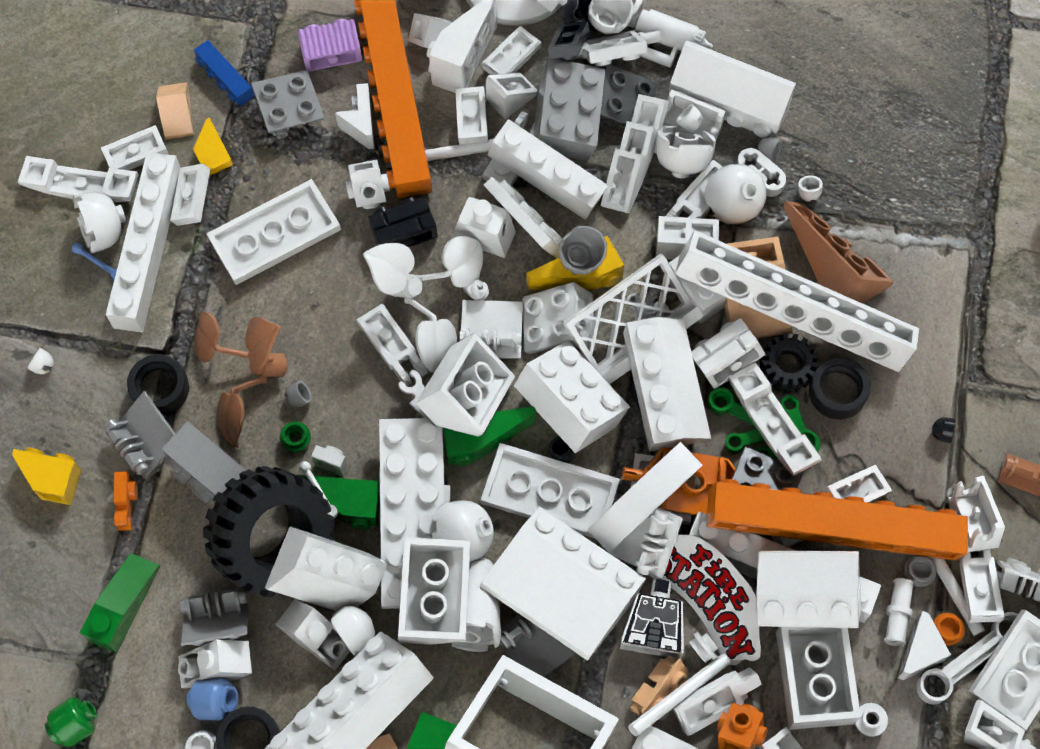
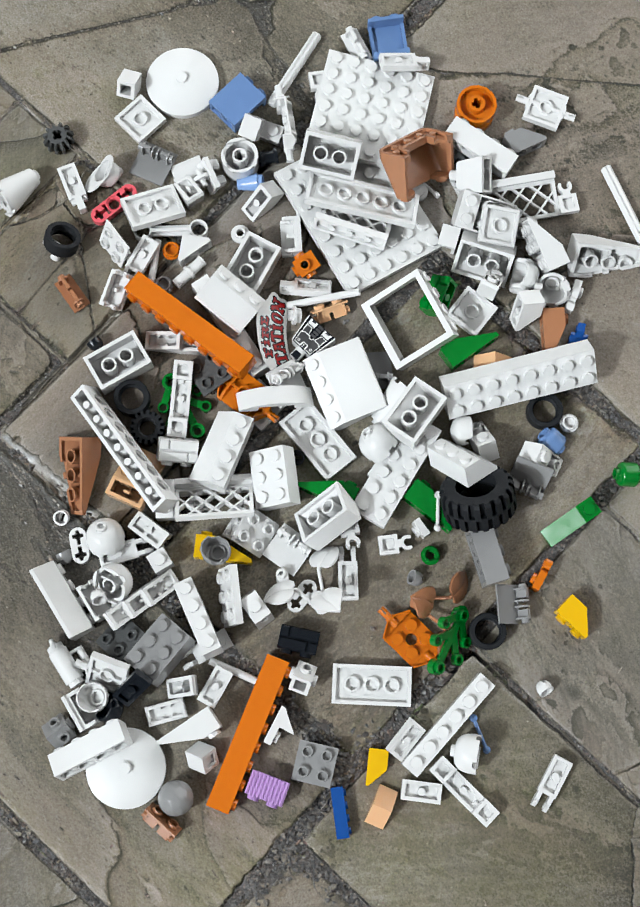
camera: 150 degrees left, 10 degrees up
none -> white brick [83,330,154,395]
none -> white brick [146,547,175,576]
none -> white beam [287,579,317,613]
none -> white plate [377,534,413,556]
none -> orange plate [378,606,446,669]
none -> green plant [427,605,471,675]

